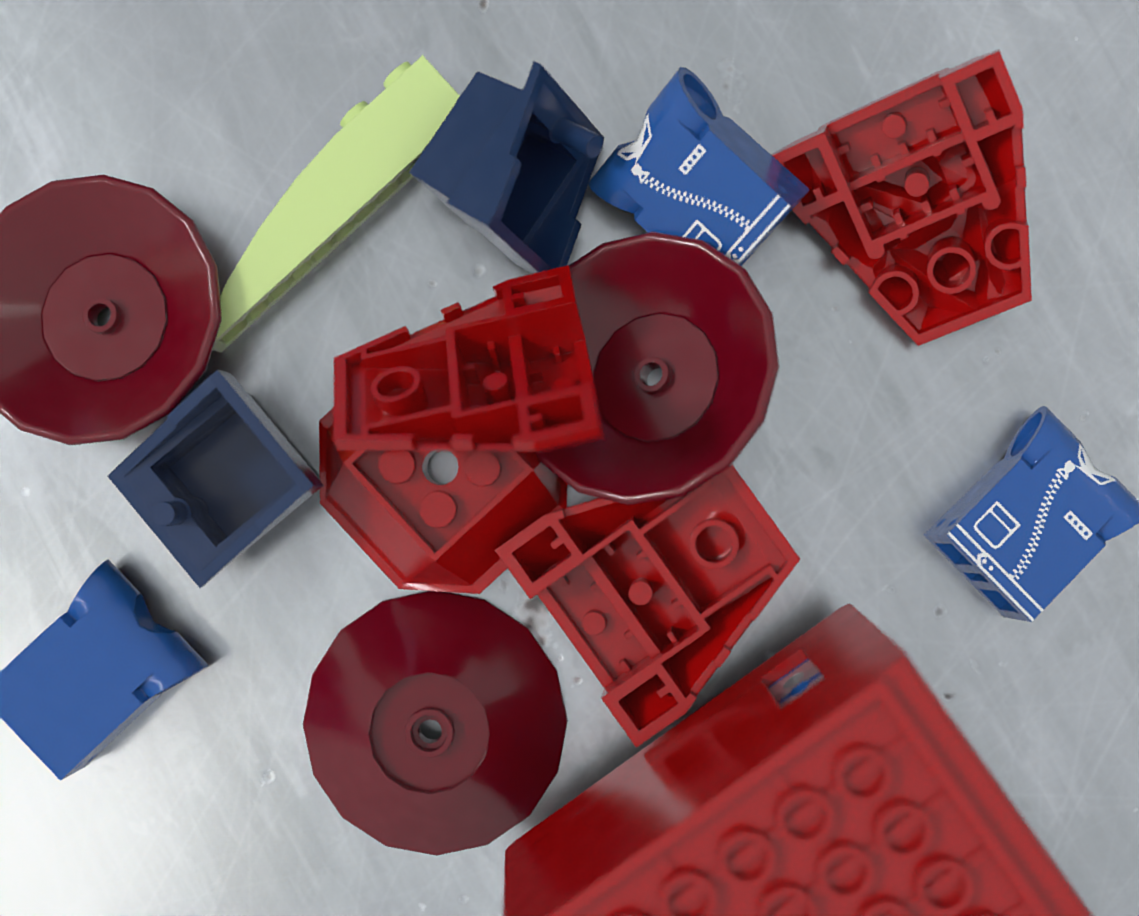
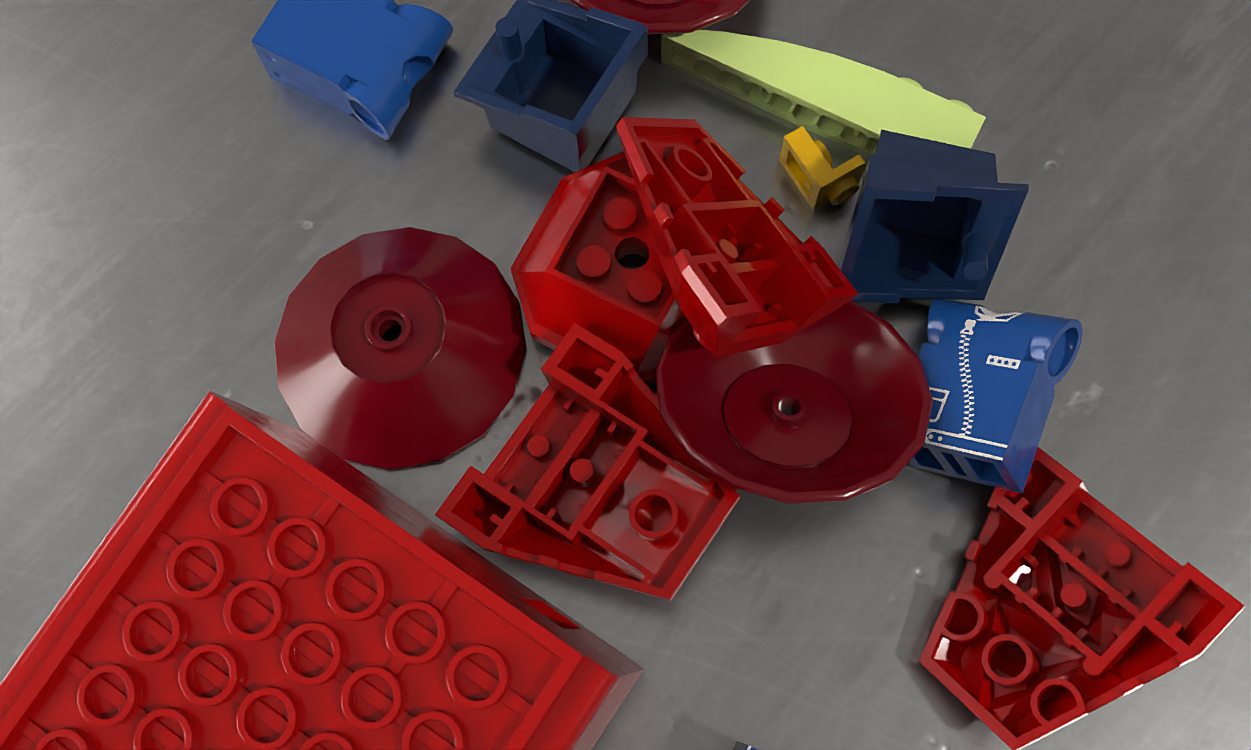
camera: 75 degrees right, 15 degrees down
none -> yellow bracket [779,126,866,211]

